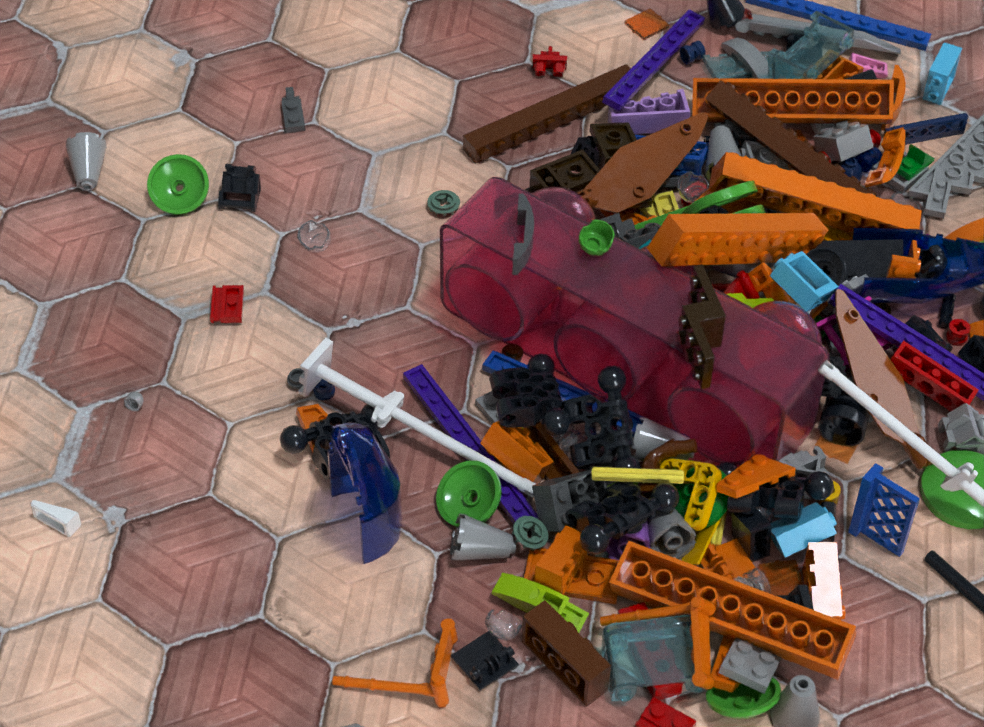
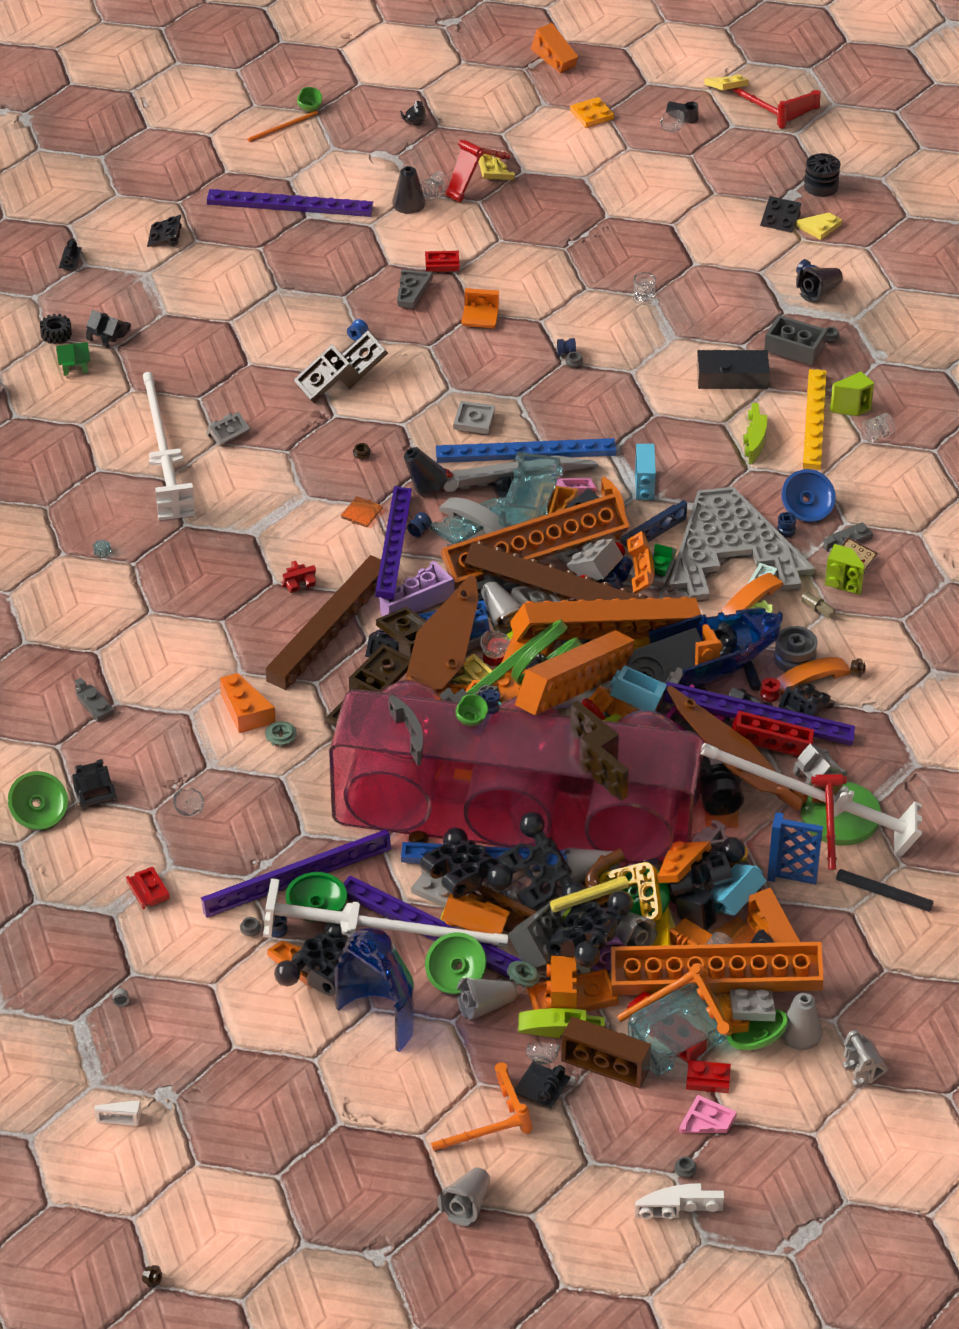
camera: 25 degrees left, 5 degrees down
none -> dark purple plate [201,829,392,918]
none -> orange wedge [220,673,276,733]
none -> green dish [285,872,347,922]
none -> dark blue wheel [480,689,500,714]
none -> red piece [811,774,847,870]

